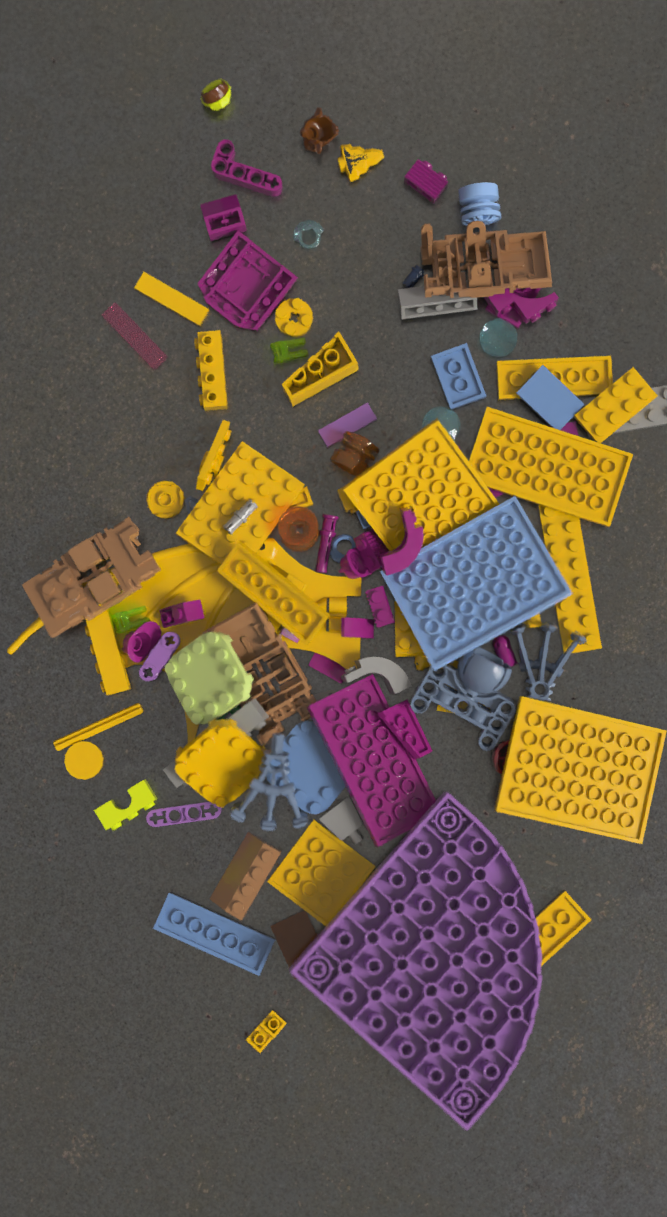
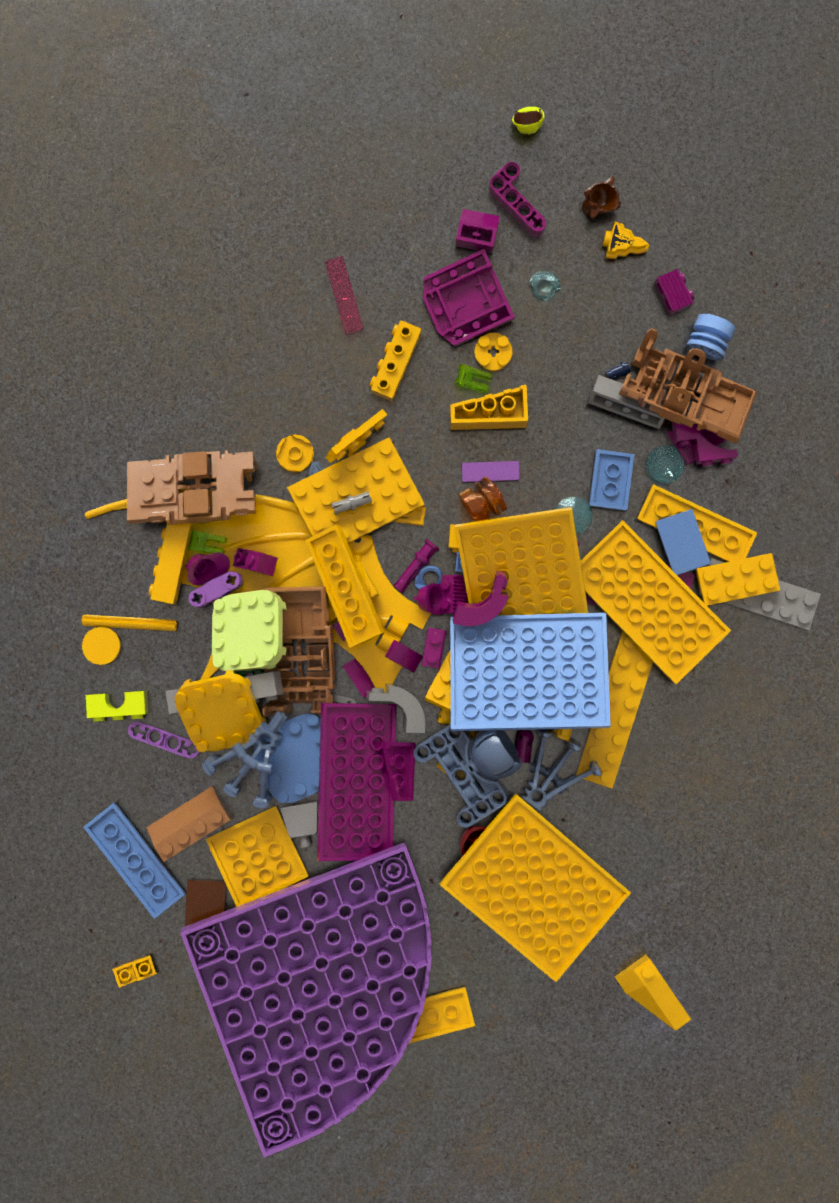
camera: 20 degrees right, 0 degrees up
yellow tile [134,272,209,327] -> none
clear orange wheel [278,506,319,552] -> none

